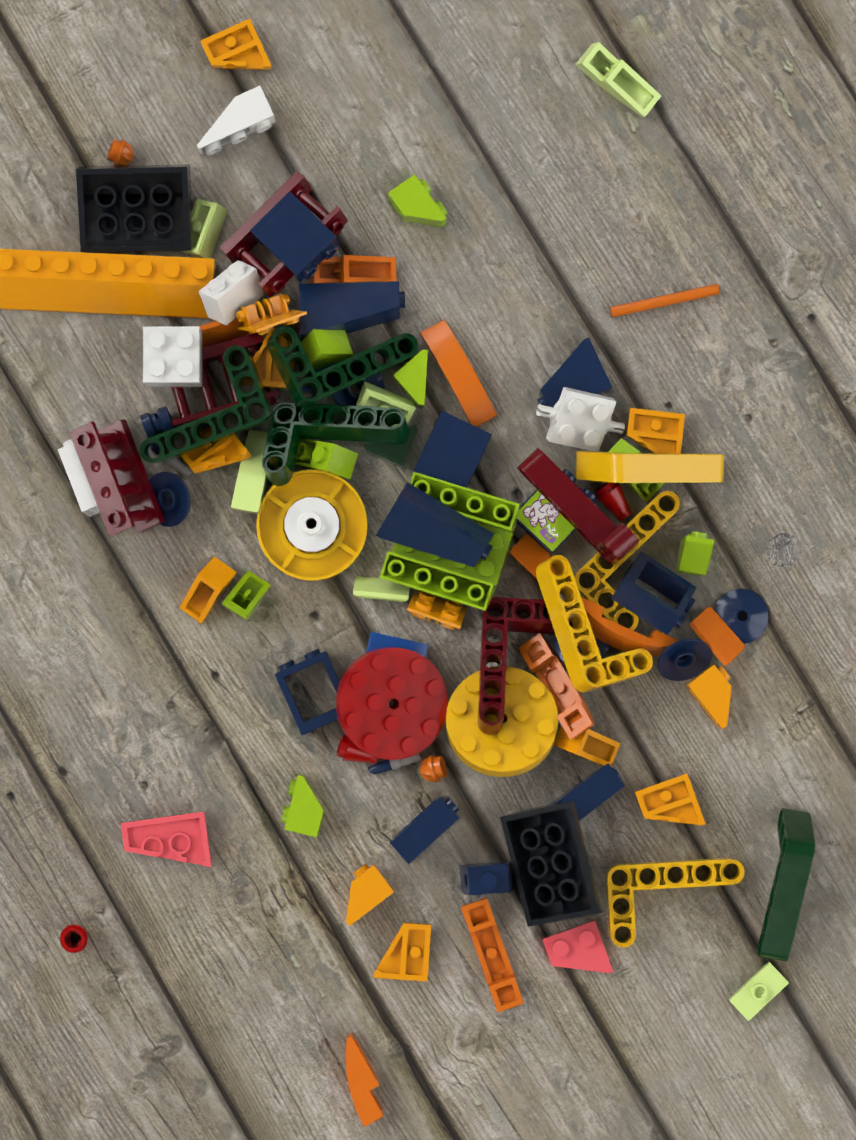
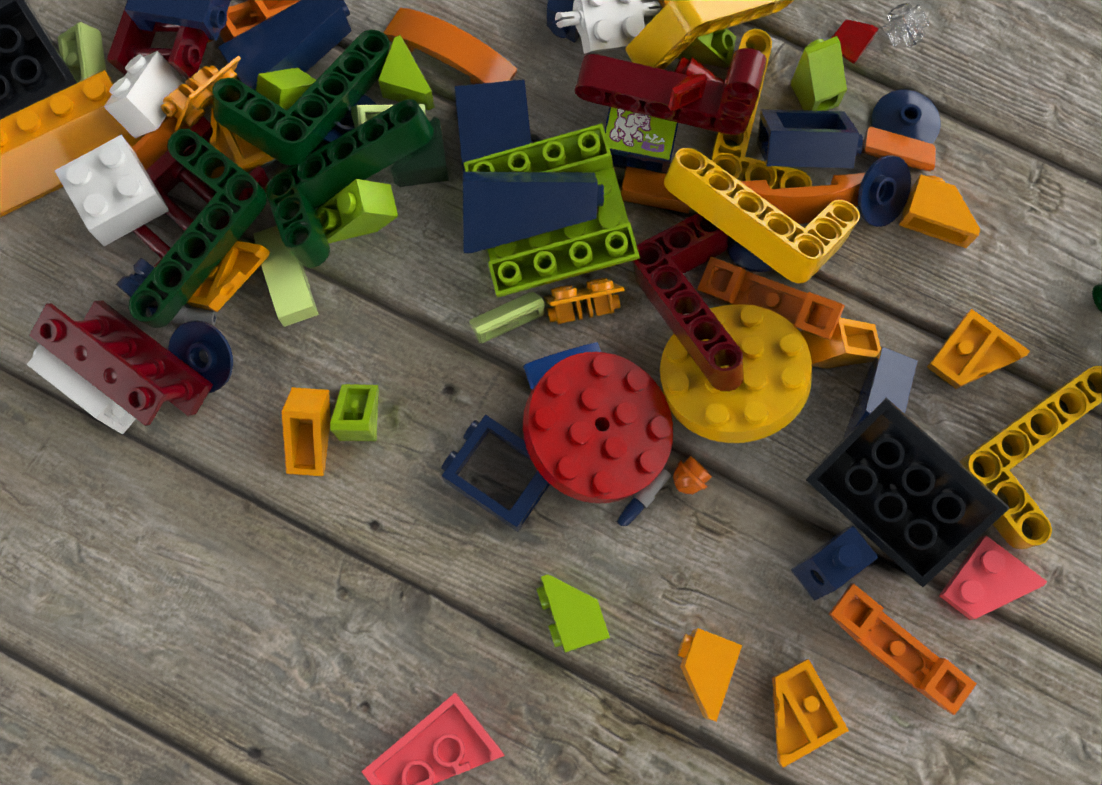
camera: 30 degrees left, 10 degrees down
yellow piece [256,470,368,581] -> none
red cone [336,735,377,764] -> none
dark blue window [390,795,459,864] -> none
none -> red slope [668,73,708,111]
none -> red slope [831,19,879,64]

